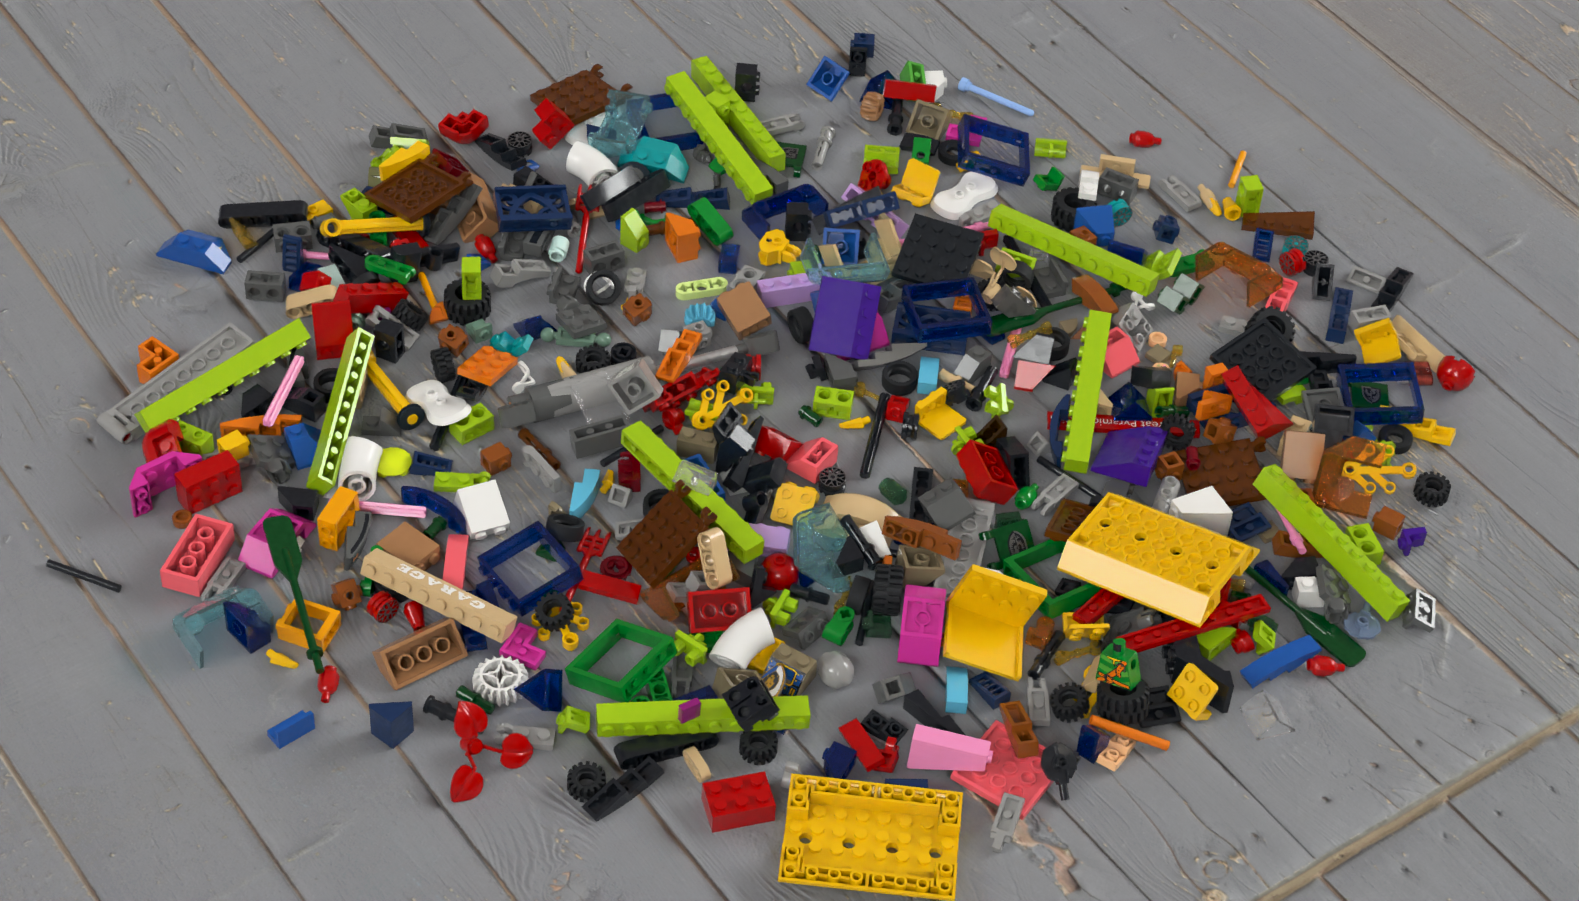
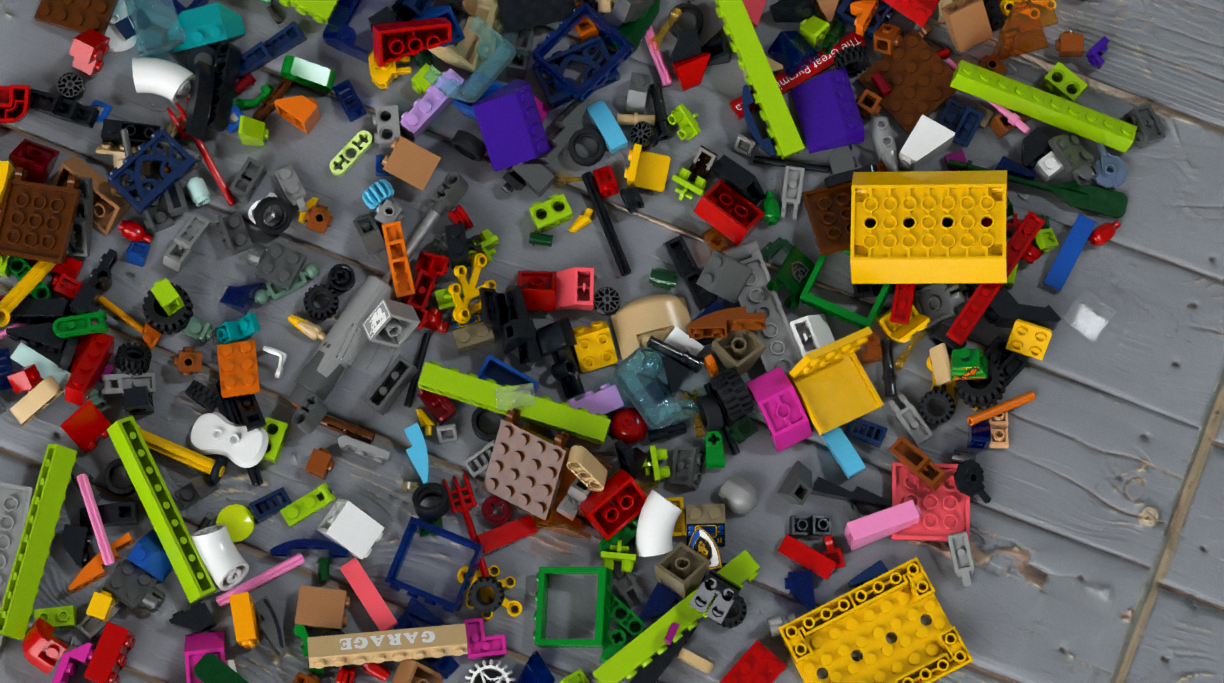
camera: 30 degrees left, 30 degrees up
none -> red wedge [372,17,452,67]

